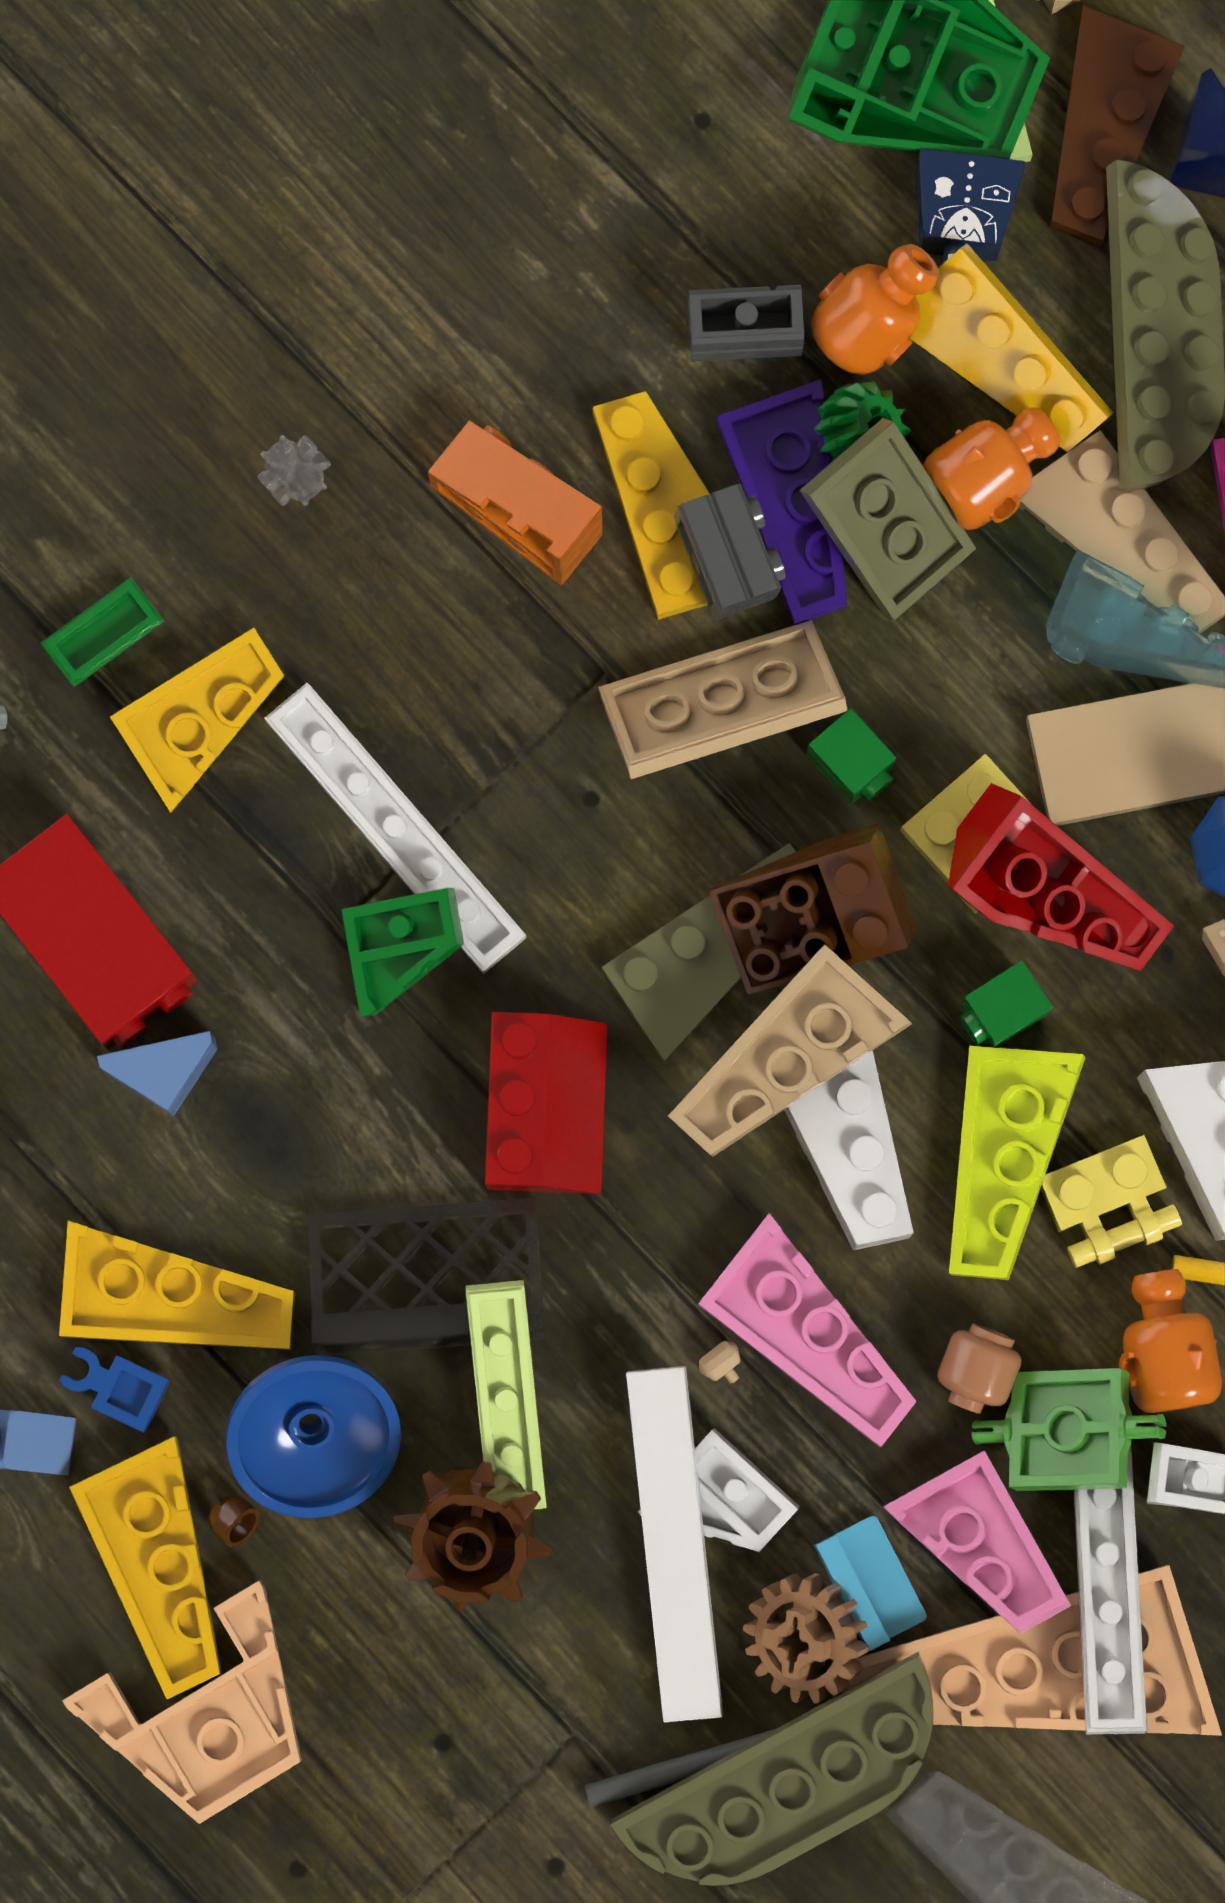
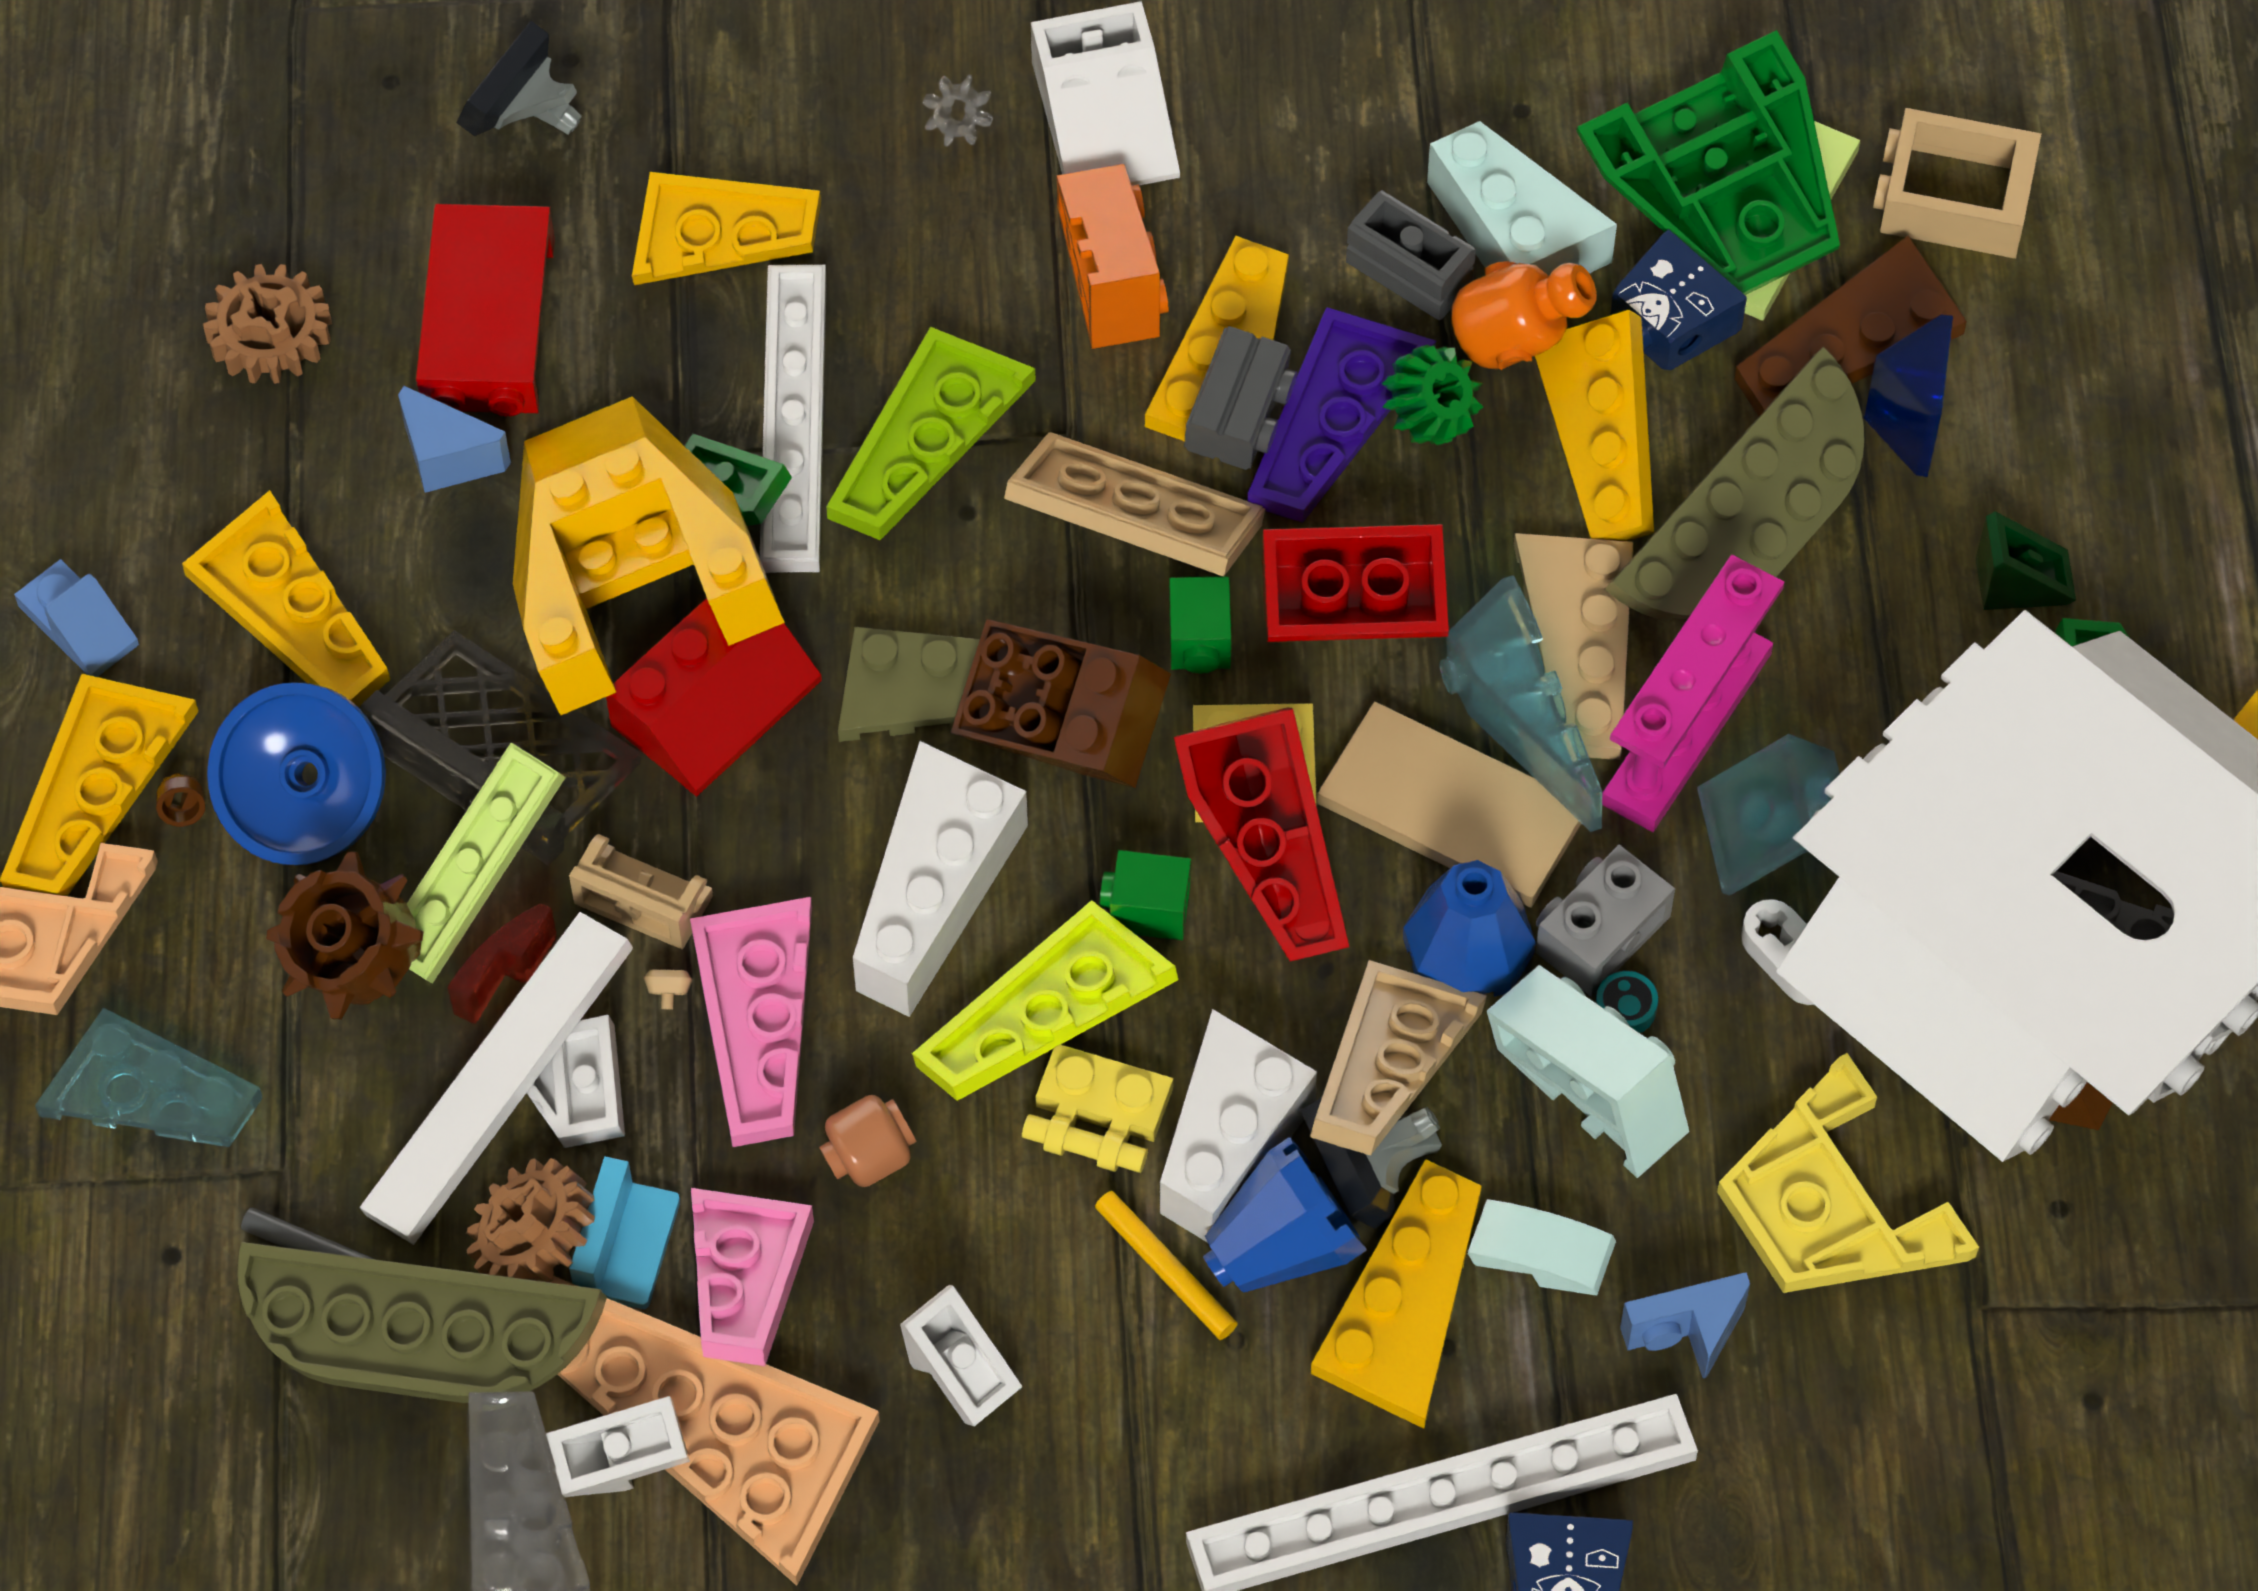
camera: 40 degrees right, 20 degrees down
green tile [41,577,165,687] -> none
blue plate [59,1347,171,1433] -> none
tan wing [668,944,912,1157] -> none
olive plate [799,418,977,621] -> none
orange piece [923,407,1061,530] -> none
bright green plate [971,1368,1166,1491] -> none
white tile [1074,1446,1147,1735] -> none
orange piece [1119,1269,1222,1413] -> none
none -> clear light blue wing [35,1008,263,1147]
none -> clear red slope [447,903,557,1024]
none -> yellow wedge [513,396,785,716]
none -> white slope [546,1396,690,1497]
none -> tan hinge [569,834,713,950]
none -> lime wing [826,327,1036,540]
none -> white slope [1031,1,1180,186]
none -> red slope [1262,524,1449,642]
none -> light aqua wedge [1427,121,1617,276]

